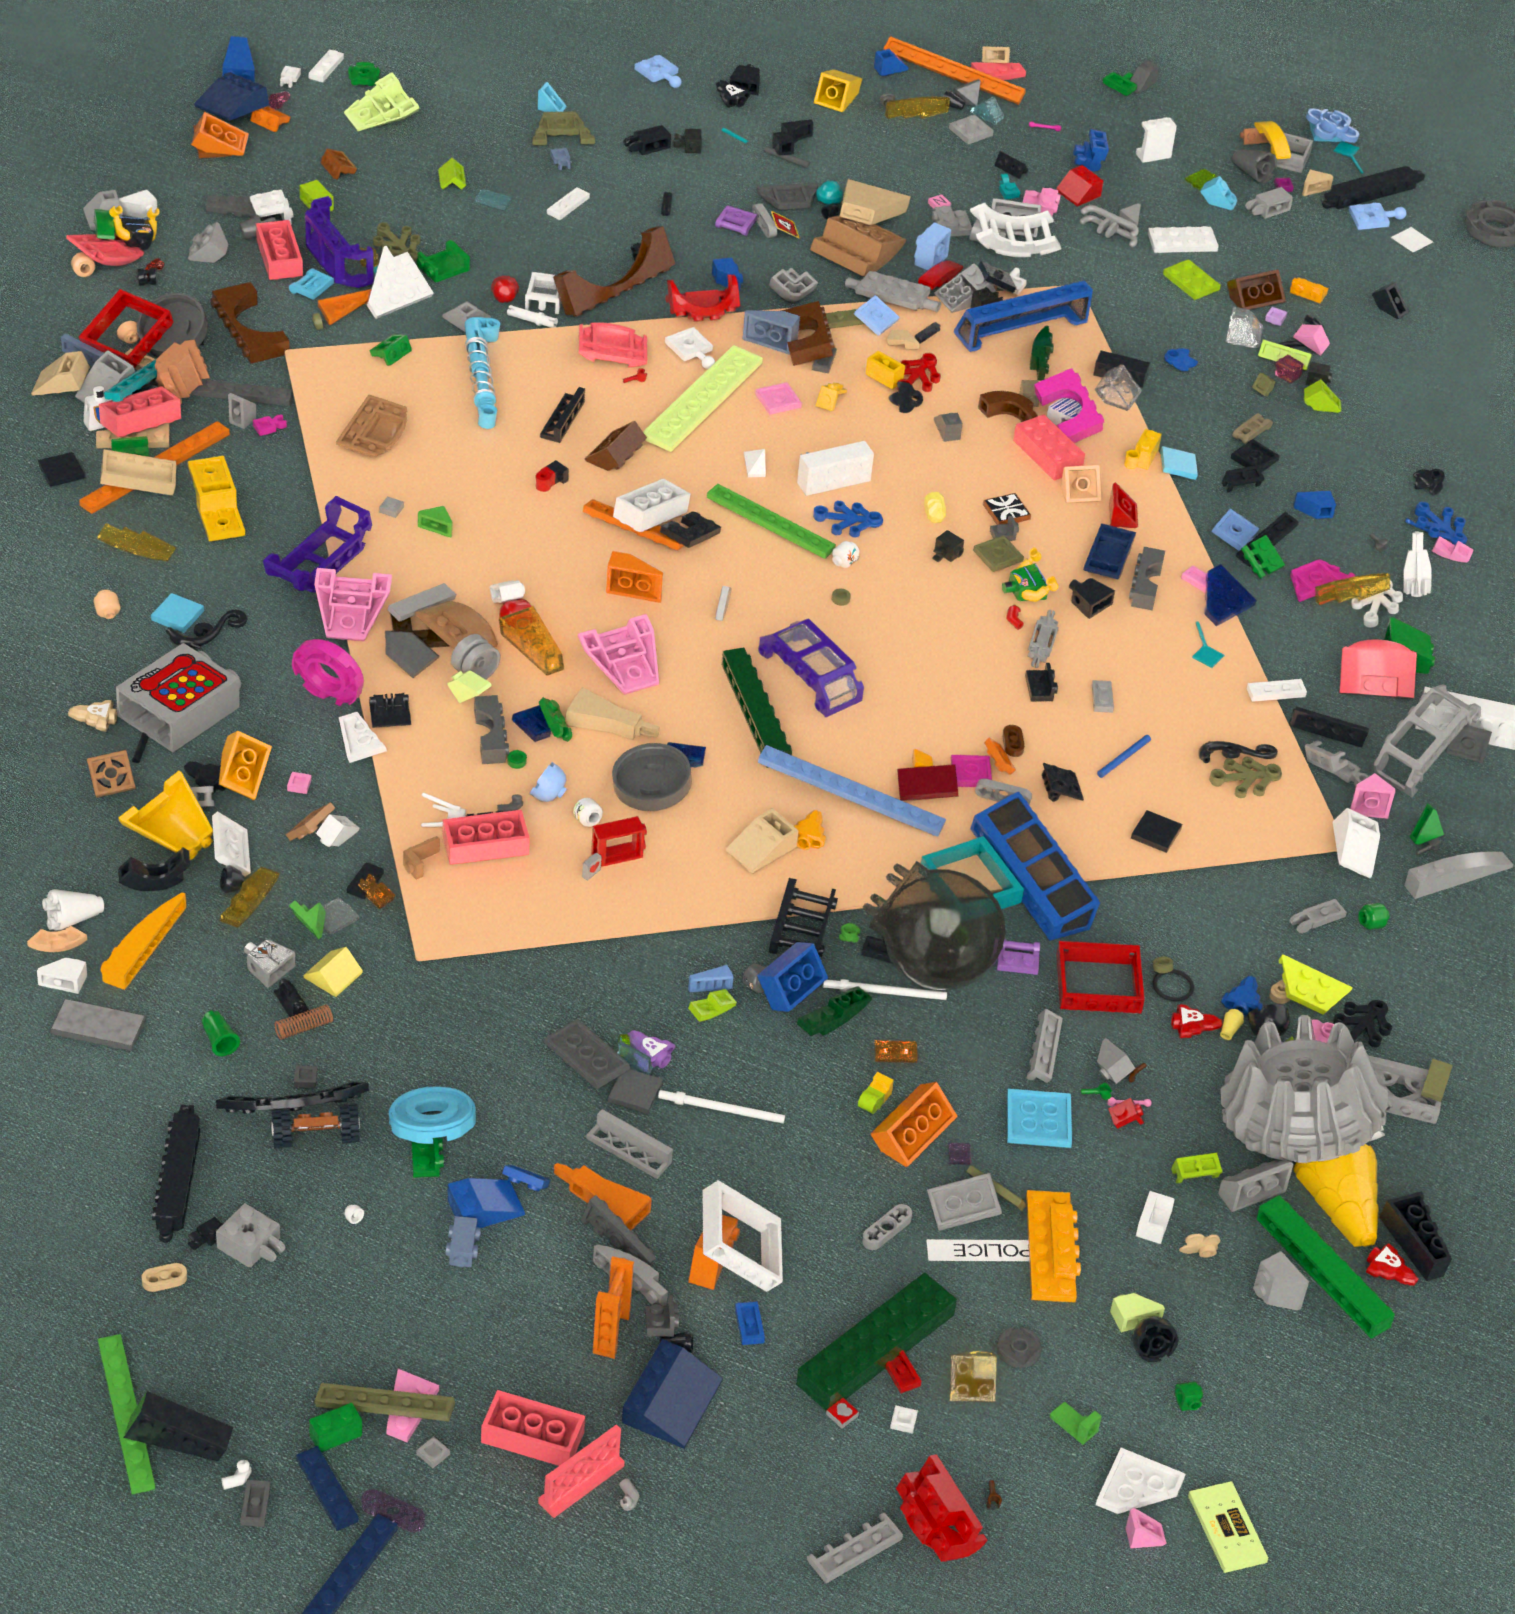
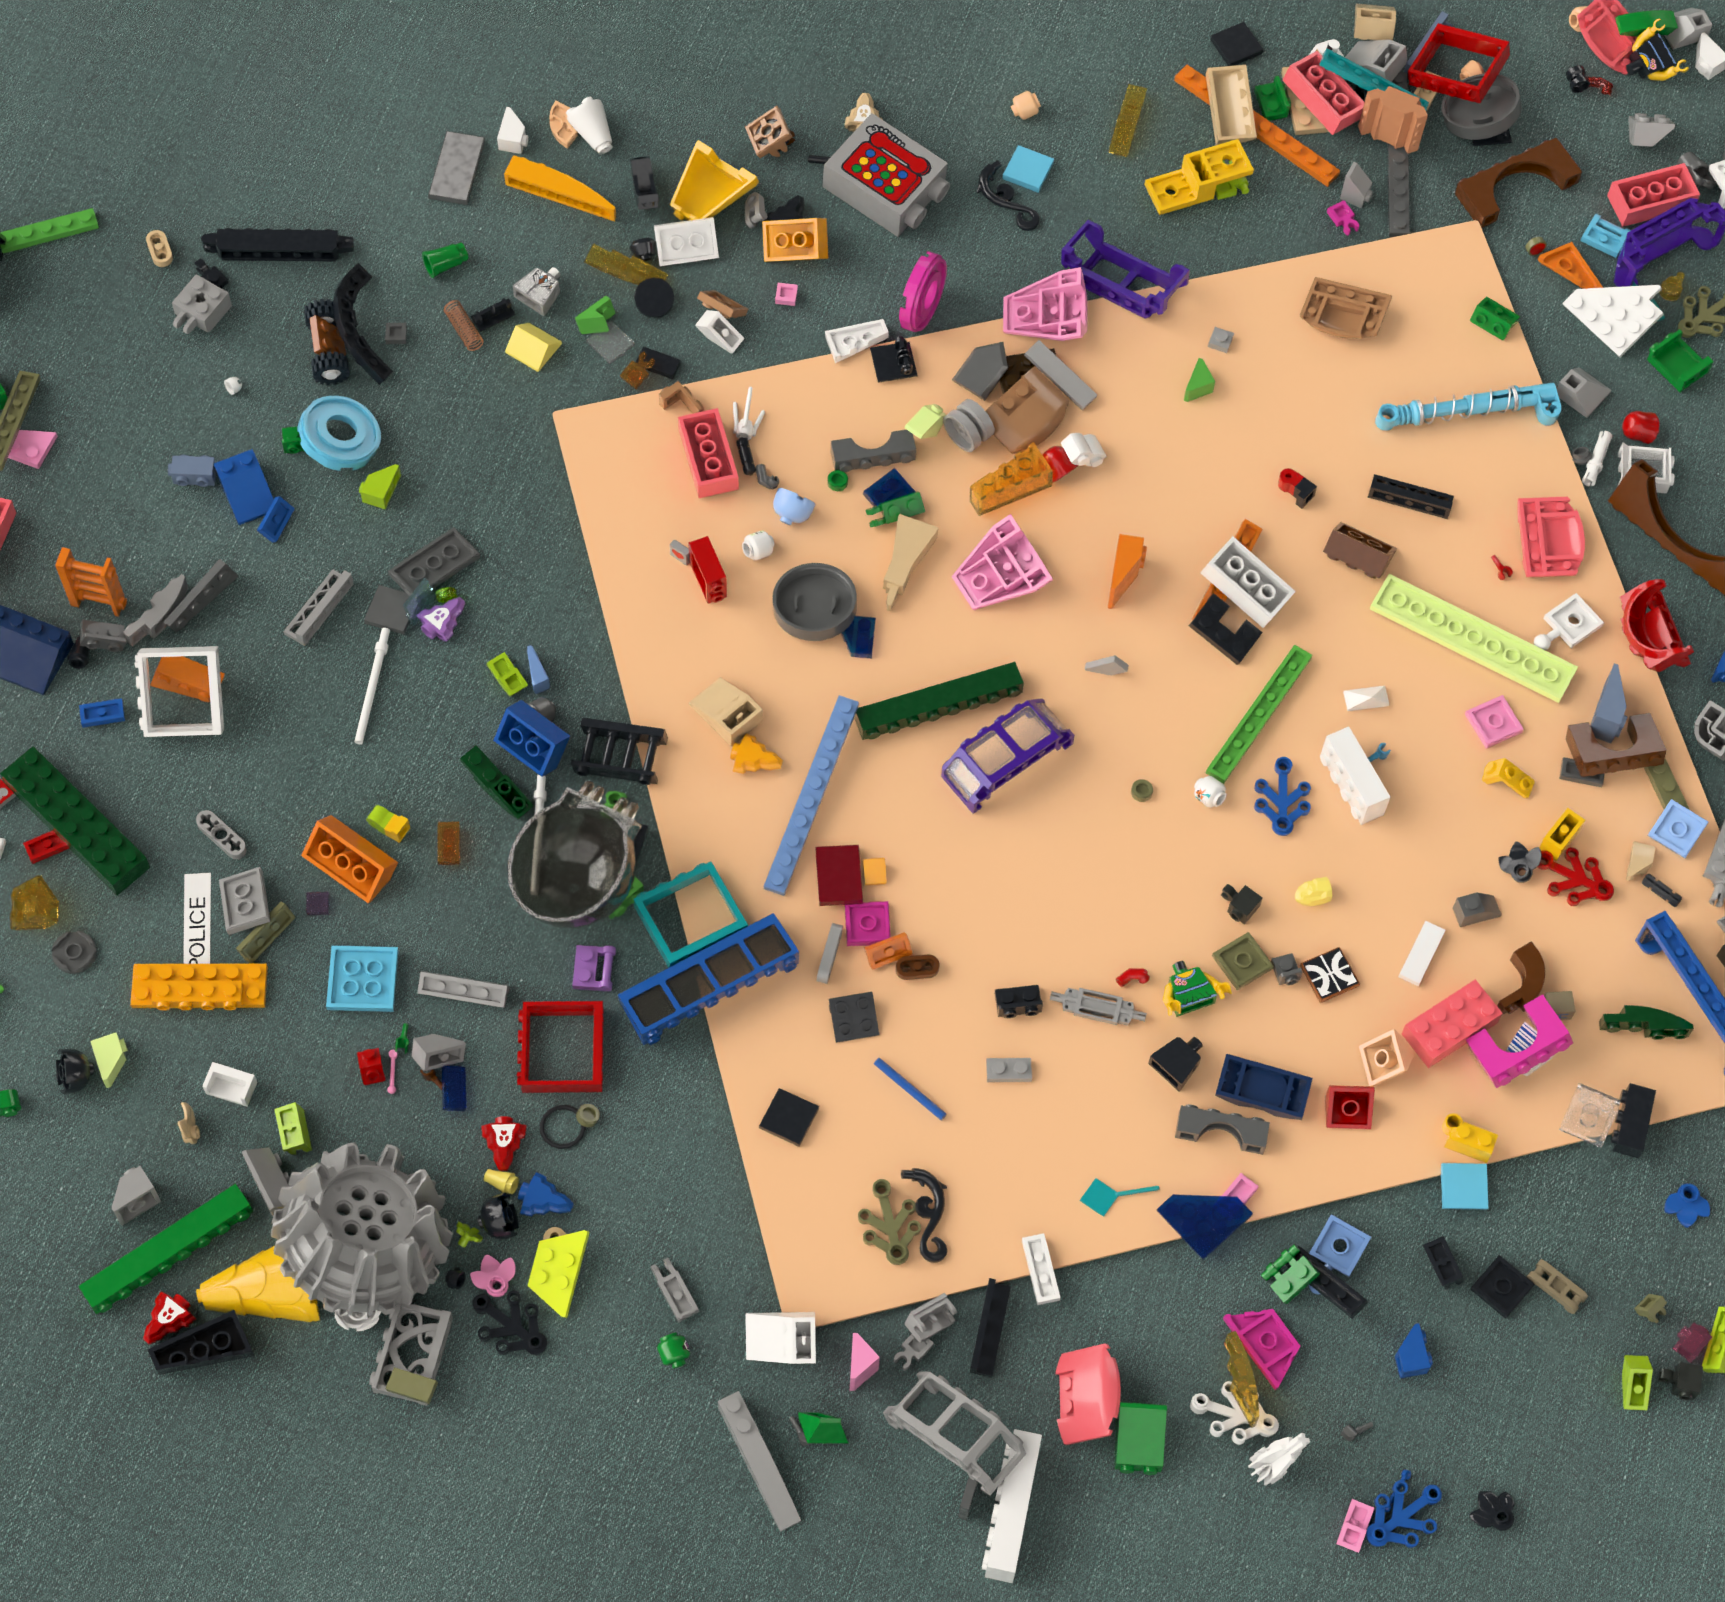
camera: 90 degrees right, 20 degrees up
orange piece [554,1163,652,1231] -> none
none -> lime slope [359,464,401,509]
none -> clear blue tile [442,1066,466,1111]
none -> black tile [634,277,674,318]
none -> white tile [1398,921,1445,986]
none -> dark grey plate [1572,447,1592,465]

